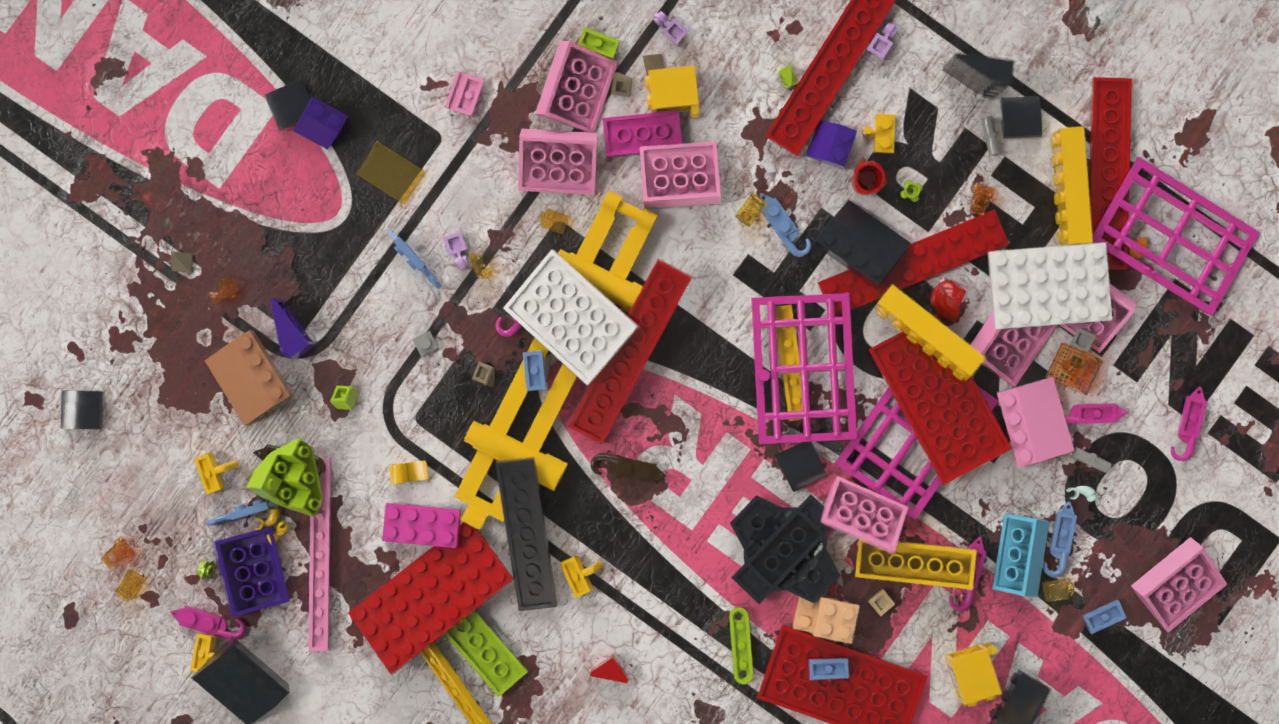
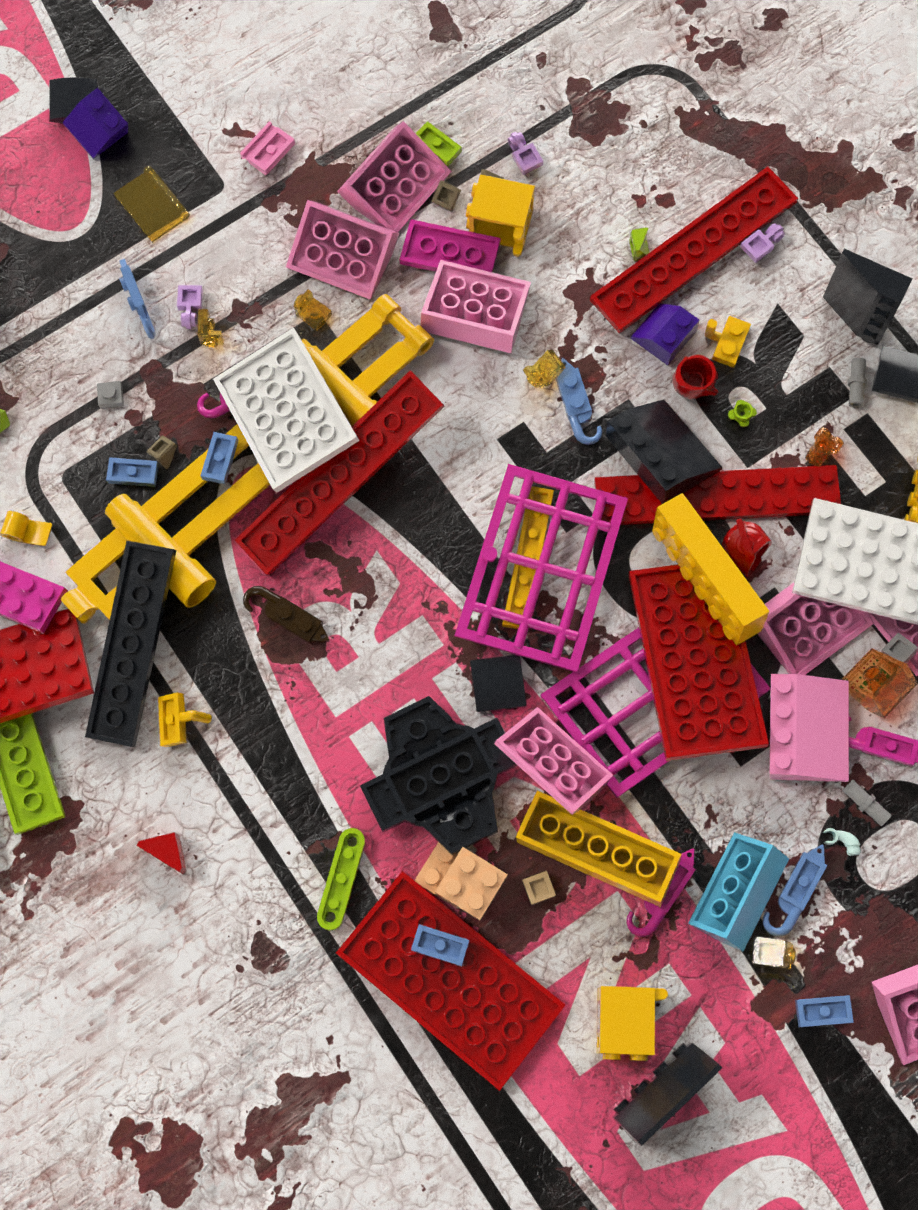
camera: 20 degrees right, 15 degrees down
none -> medium blue plate [106,458,159,487]

